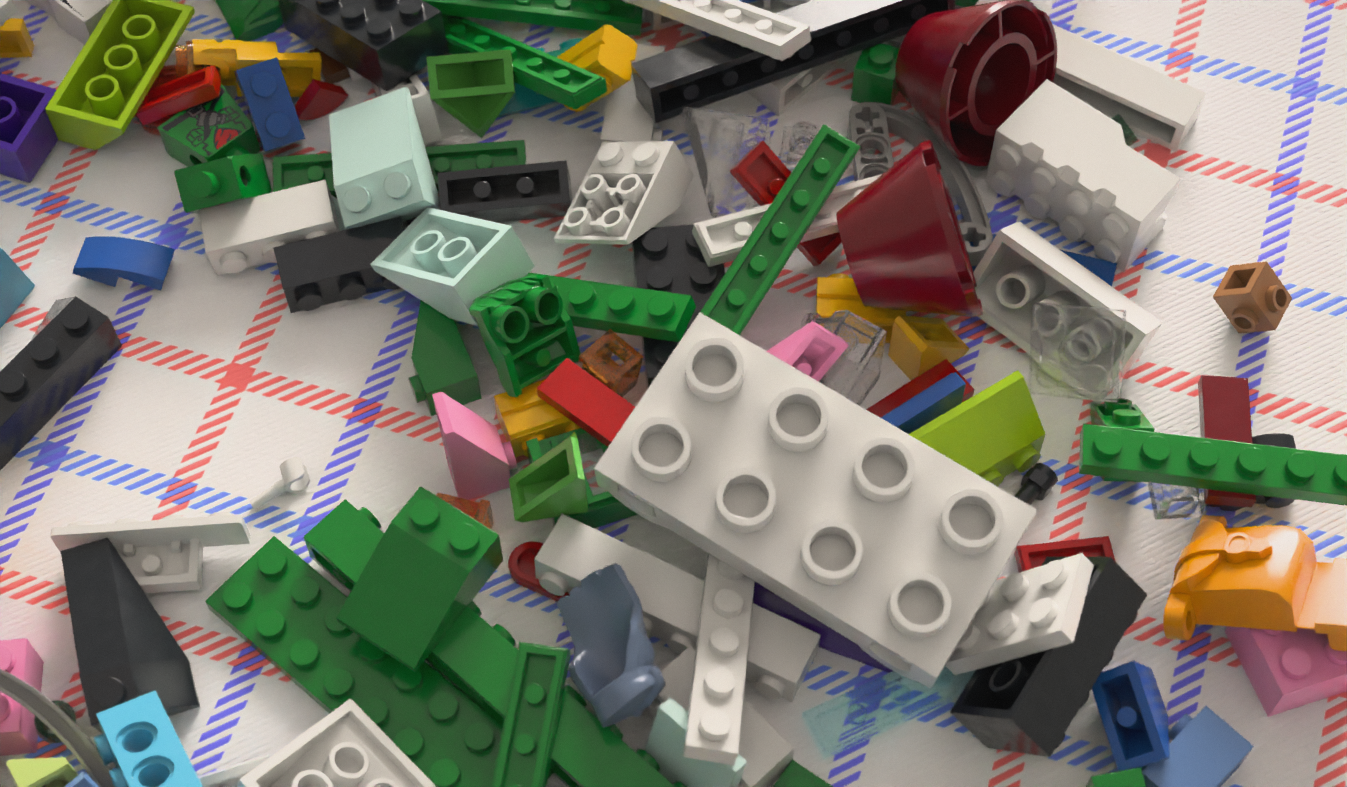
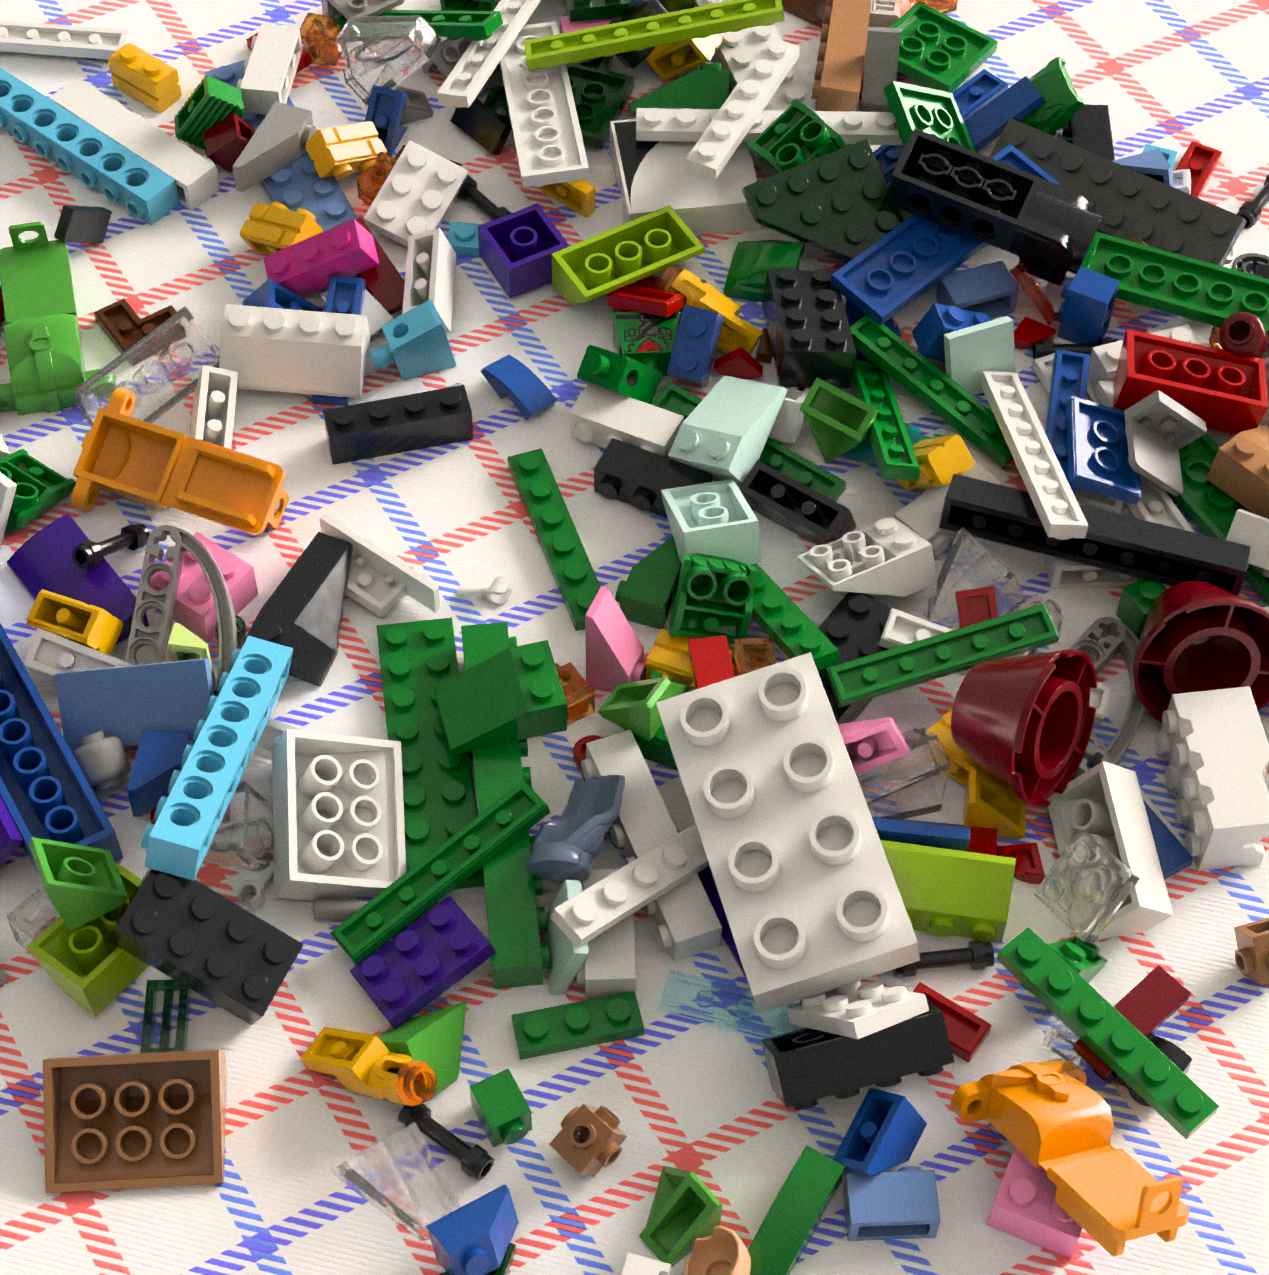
camera: 40 degrees right, 5 degrees down
none -> green plate [507,448,601,631]
none -> red tile [996,842,1045,884]

